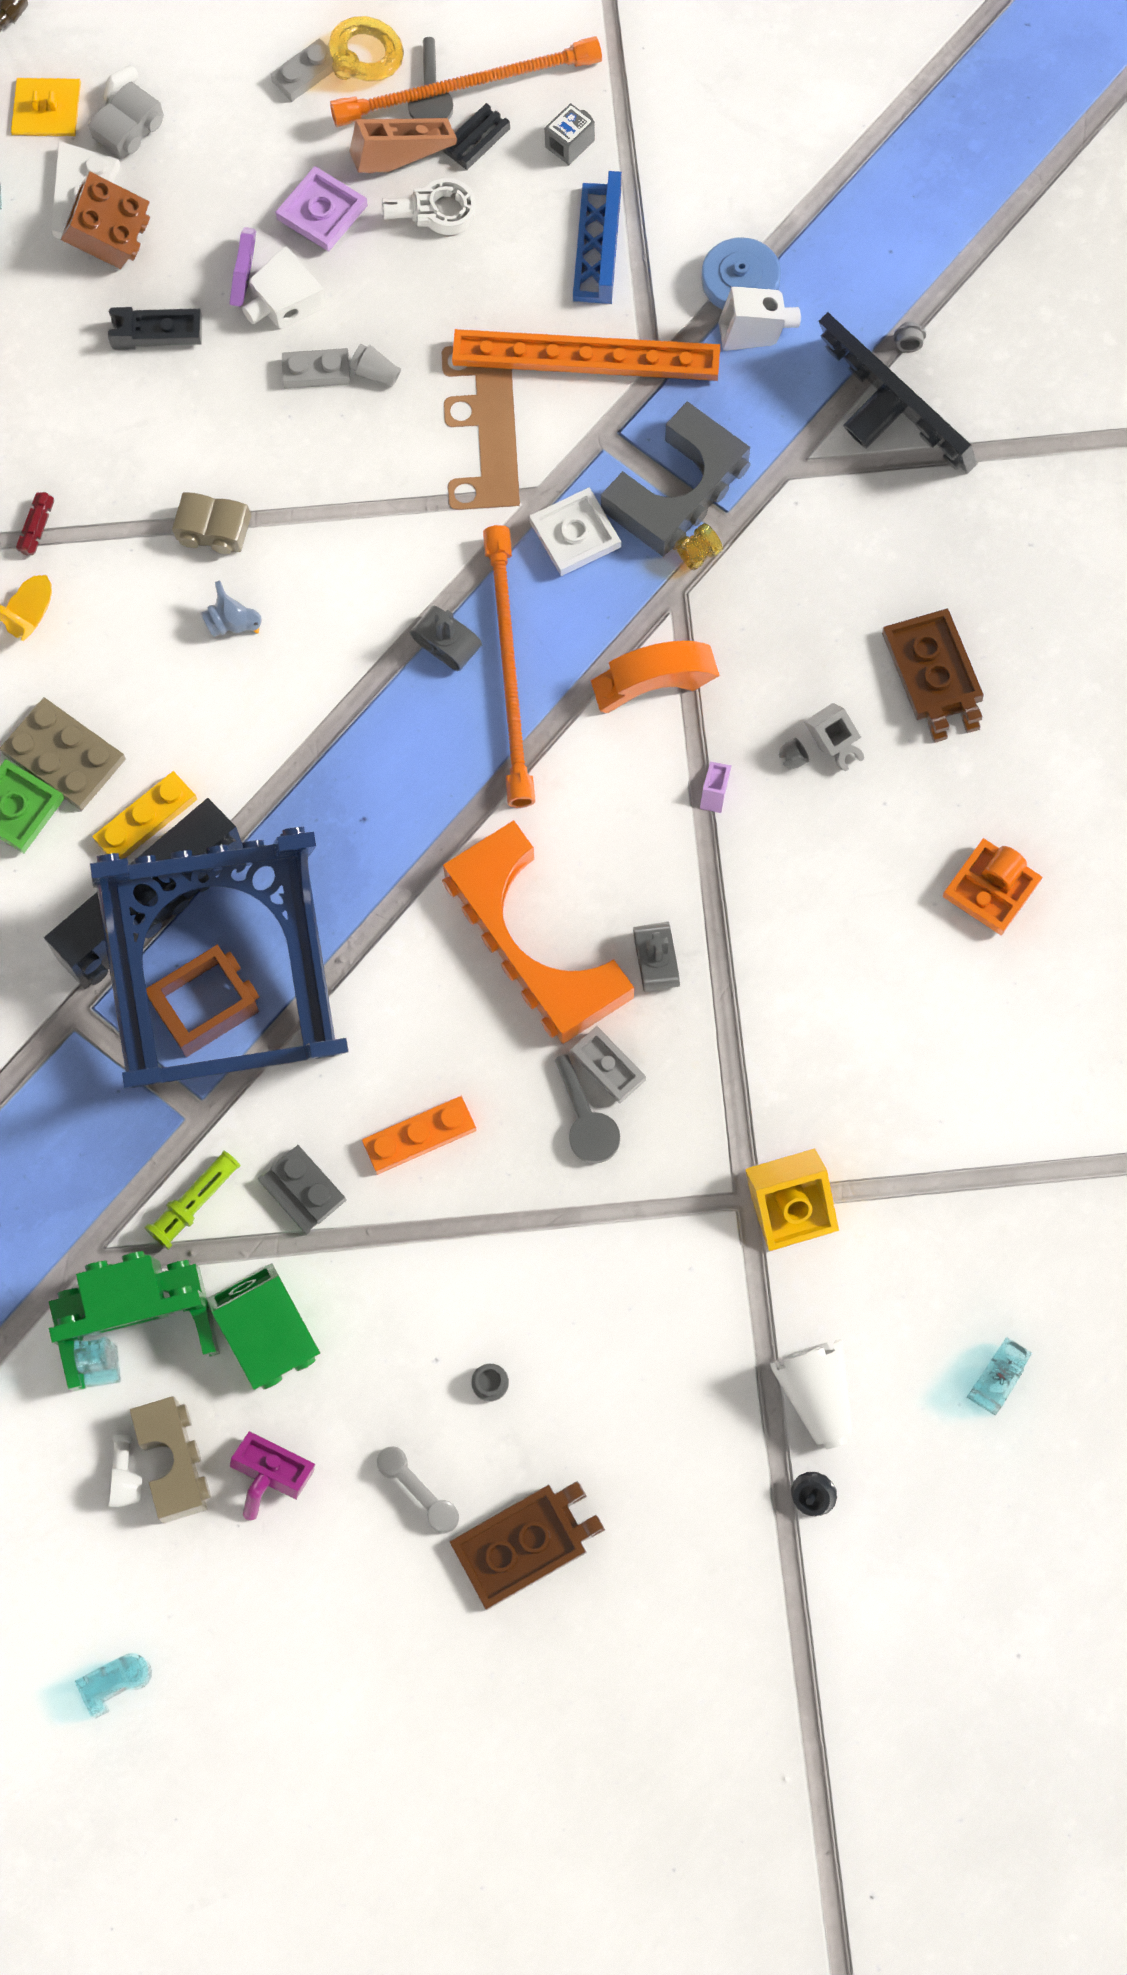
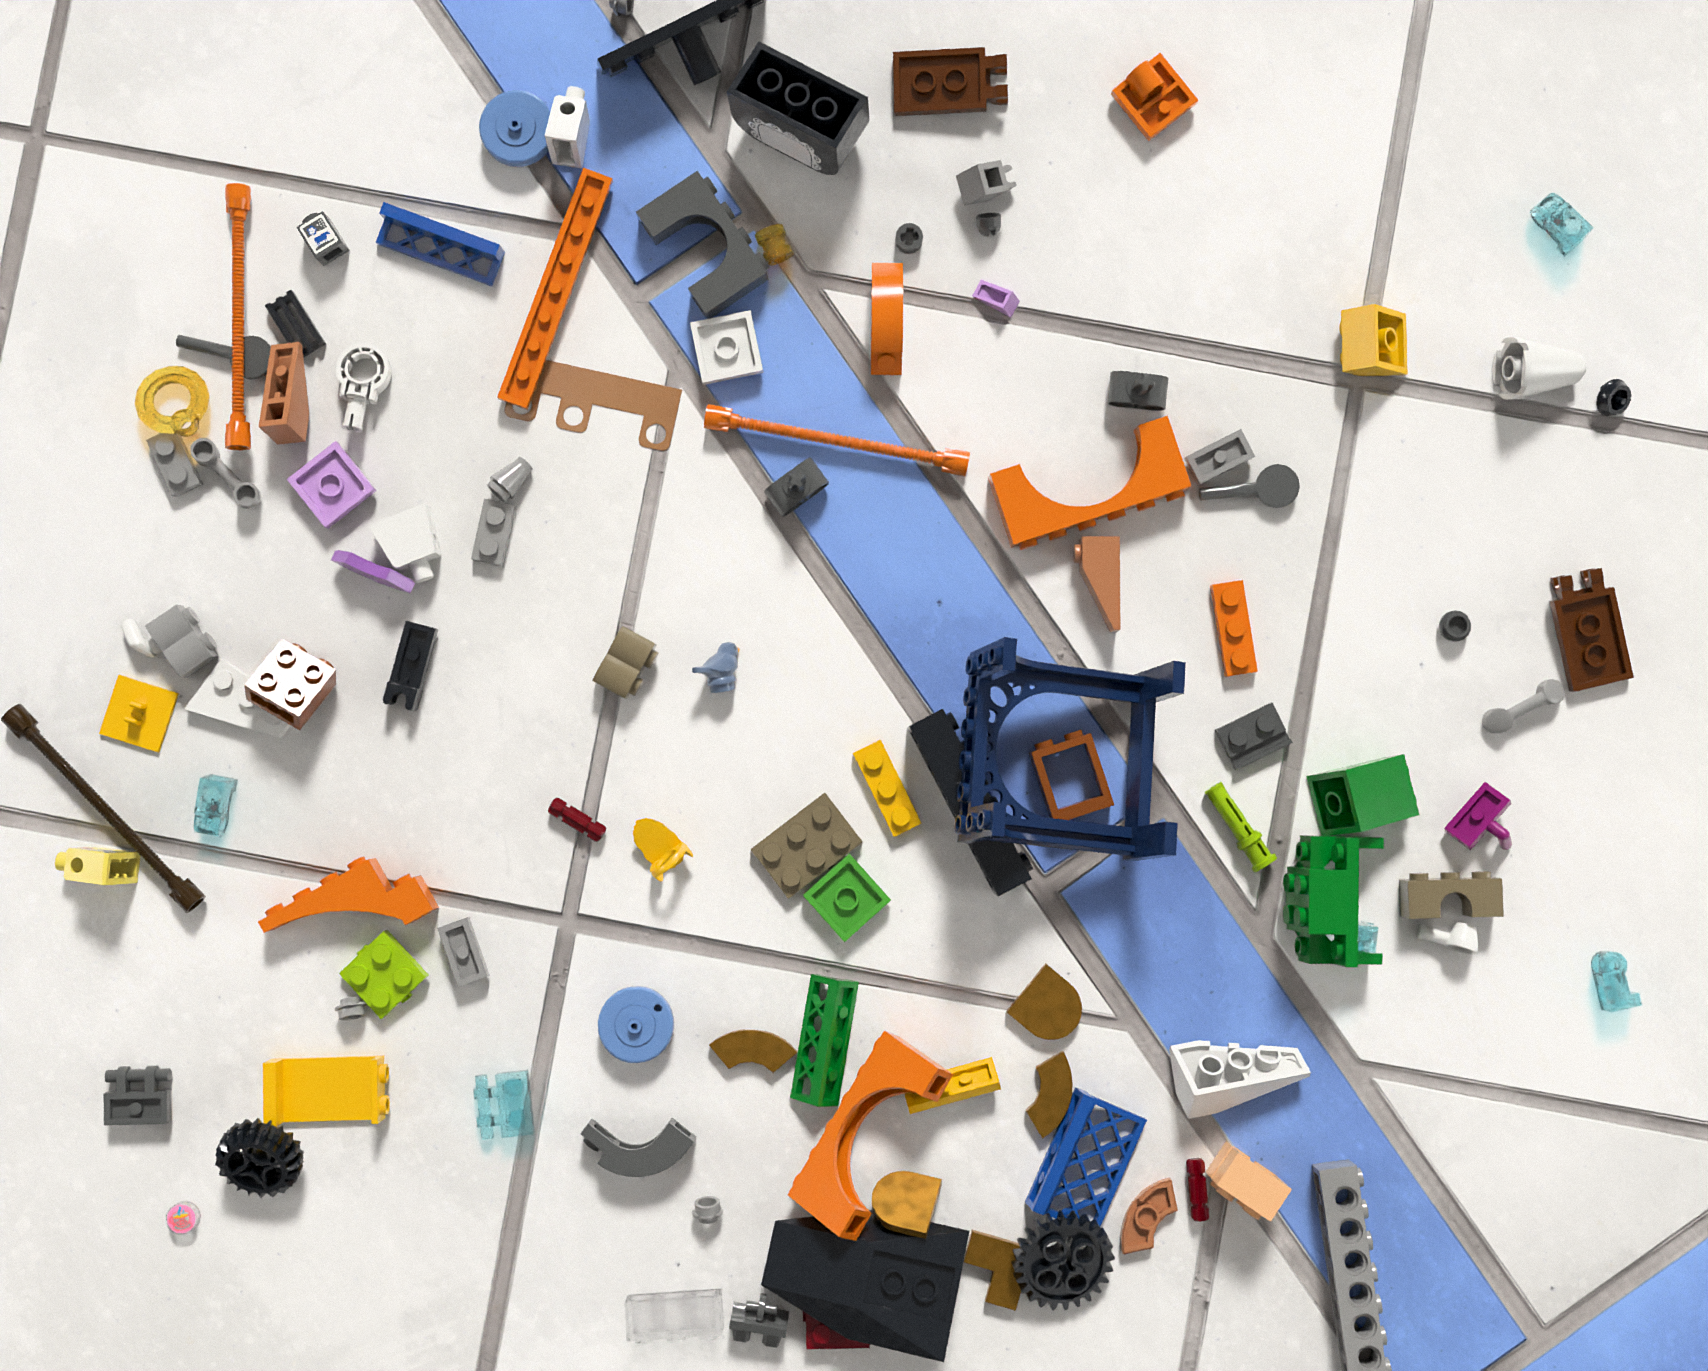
camera: 80 degrees left, 15 degrees up
none -> light grey bar [190,438,261,509]
none -> black brick [727,41,870,175]
none -> dark grey bush [895,223,923,254]
none -> nougat slope [1073,536,1121,632]

